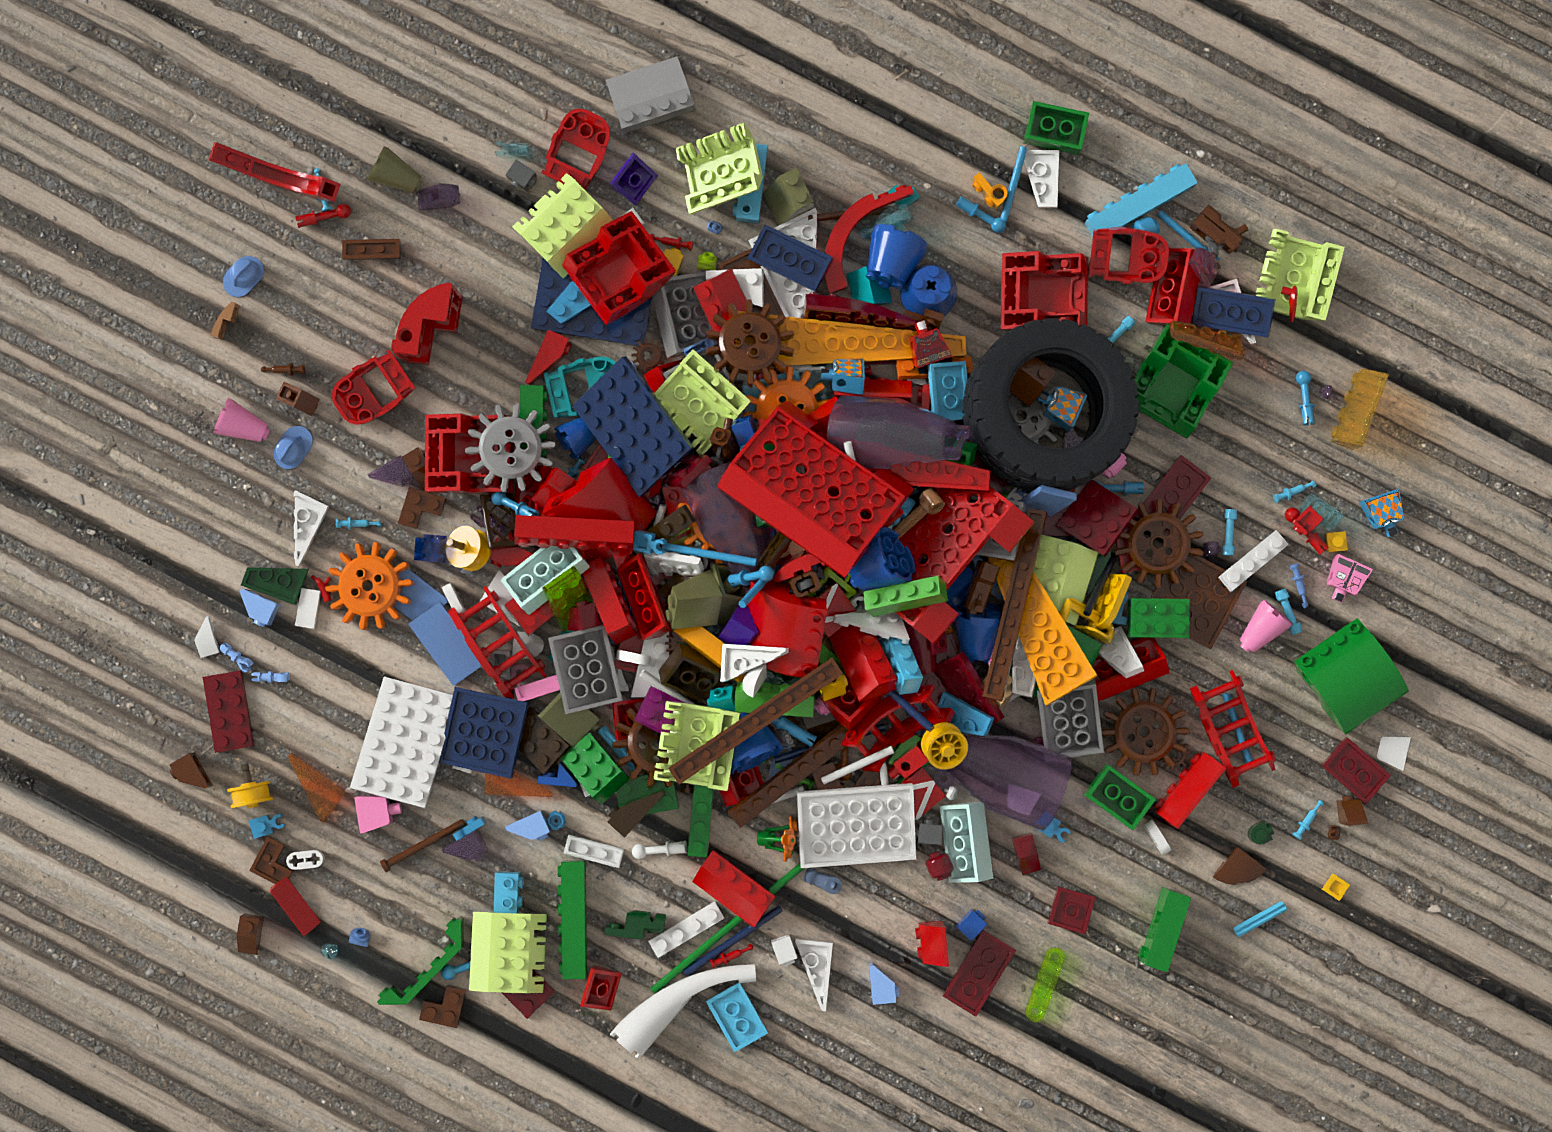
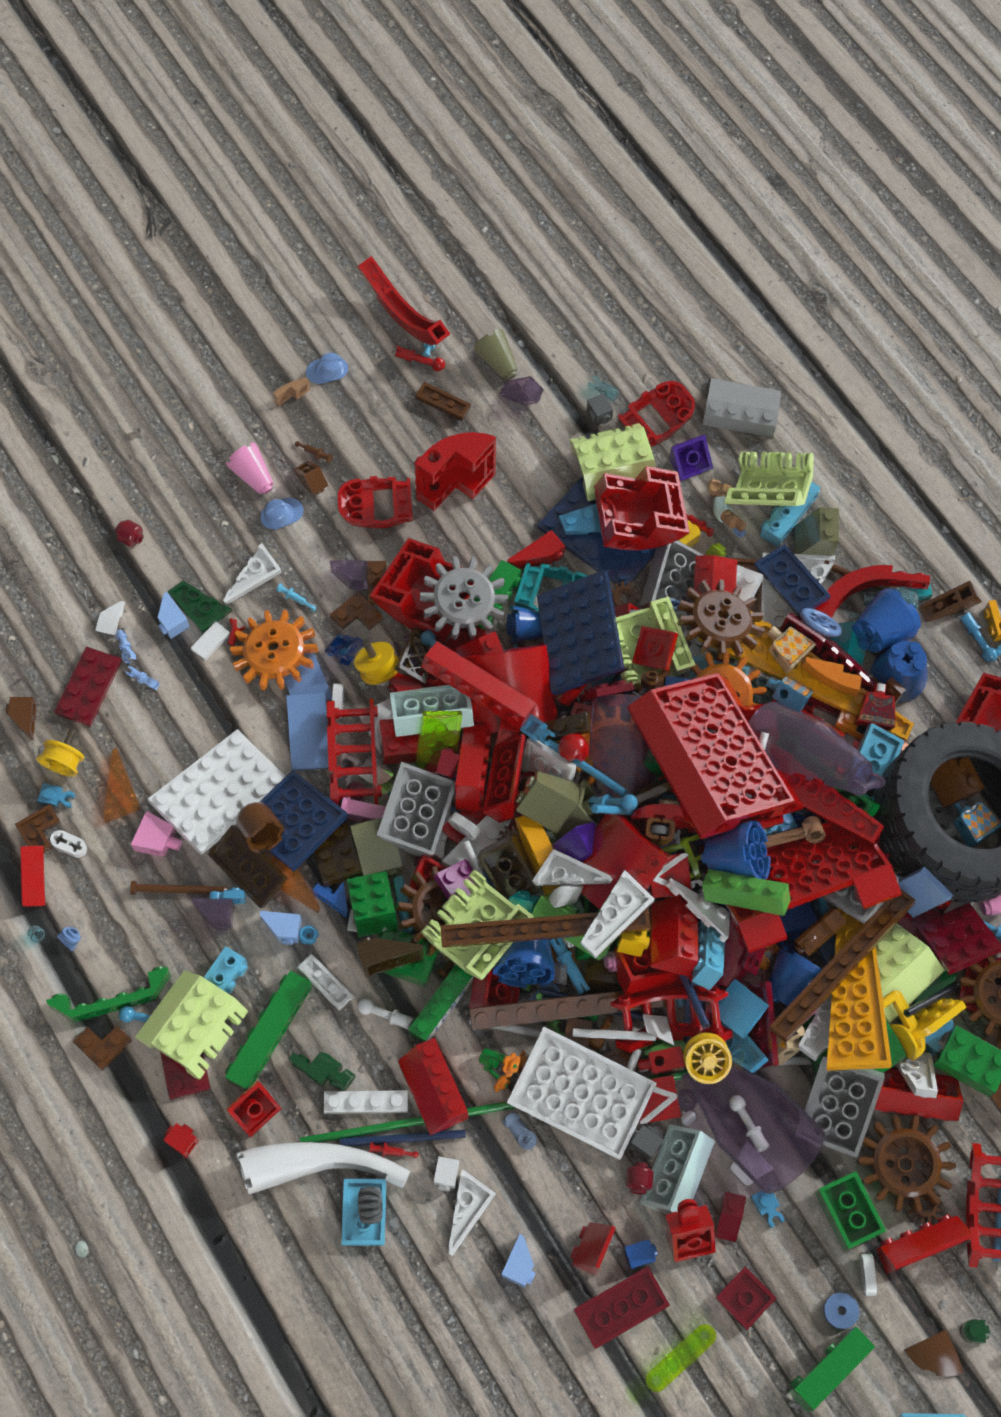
camera: 25 degrees right, 20 degrees down
none -> dark red head [115,520,144,547]
none -> red brick [164,1123,199,1158]
none -> dark brown plate [208,825,288,909]
none -> reddish brown cylinder [236,802,284,853]
none -> dark grey gear [358,1186,383,1224]
none -> red hair [557,733,590,762]
none -> white wing [580,870,655,959]
none -> red plate [632,626,678,671]
none -> white sticker [643,1014,674,1045]
none -> red brick [665,1199,716,1263]
none -> medium nougat piece [707,479,746,532]
none -> dark azure slope [710,979,769,1039]
none -> white pin [729,1095,769,1153]
none -> tan torso [767,626,816,674]
none -> medium blue plate [800,608,841,637]
none -> orange slope [801,657,862,696]
none -> medium blue piece [823,1293,859,1330]
none -> reddish brown slope [919,580,982,622]

